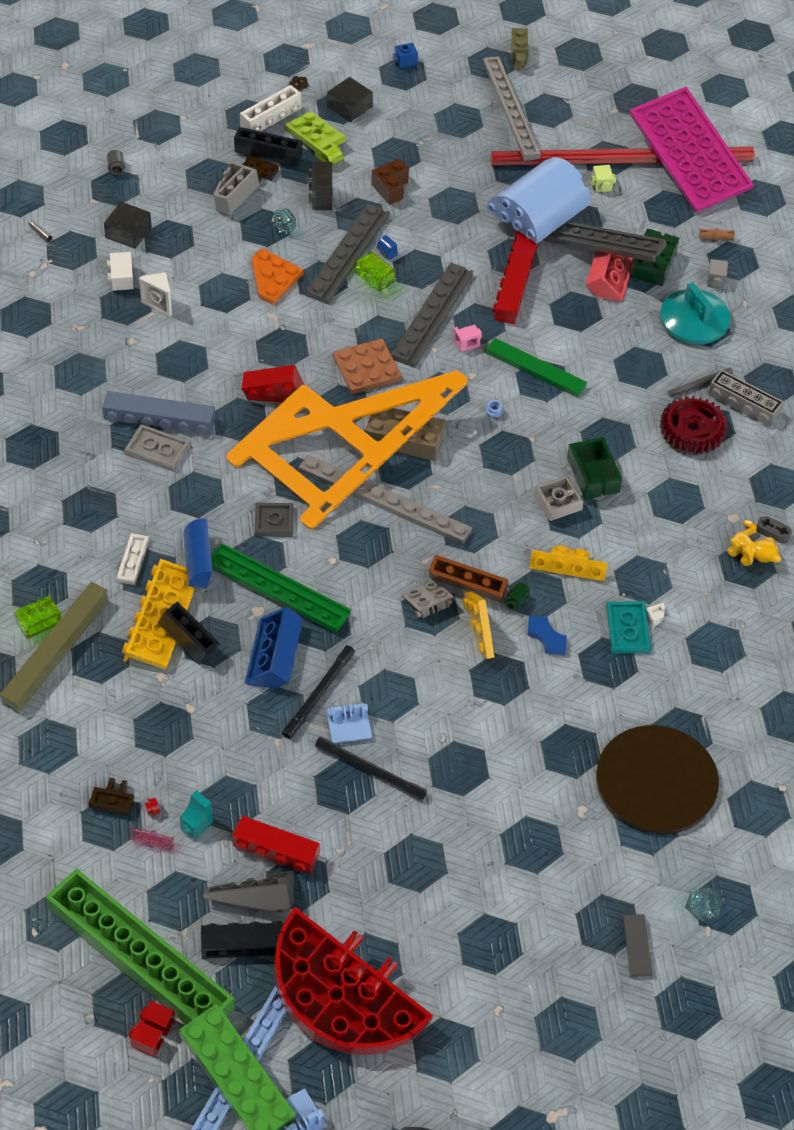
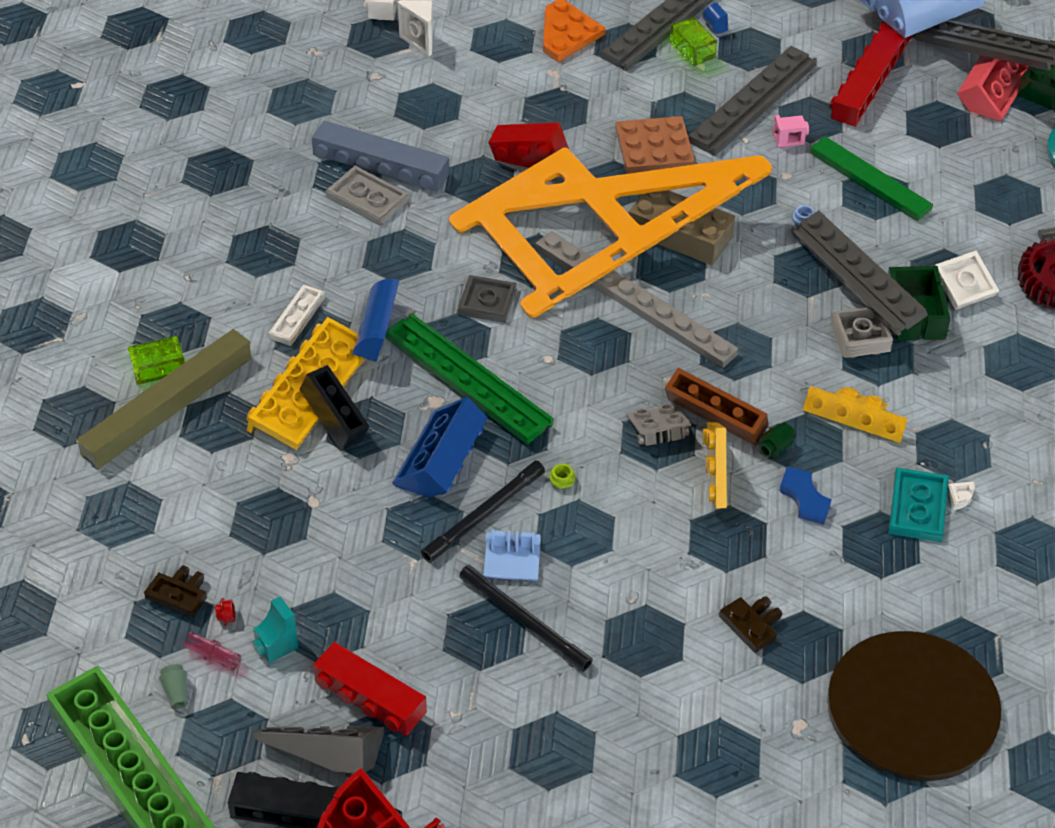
camera: 15 degrees right, 5 degrees down
none -> sand green cone [159,664,188,709]
none -> lime plate [549,463,575,488]
none -> dark brown hinge [719,596,783,653]
none -> dark grey plate [791,210,928,336]
none -> white hinge [935,250,999,310]

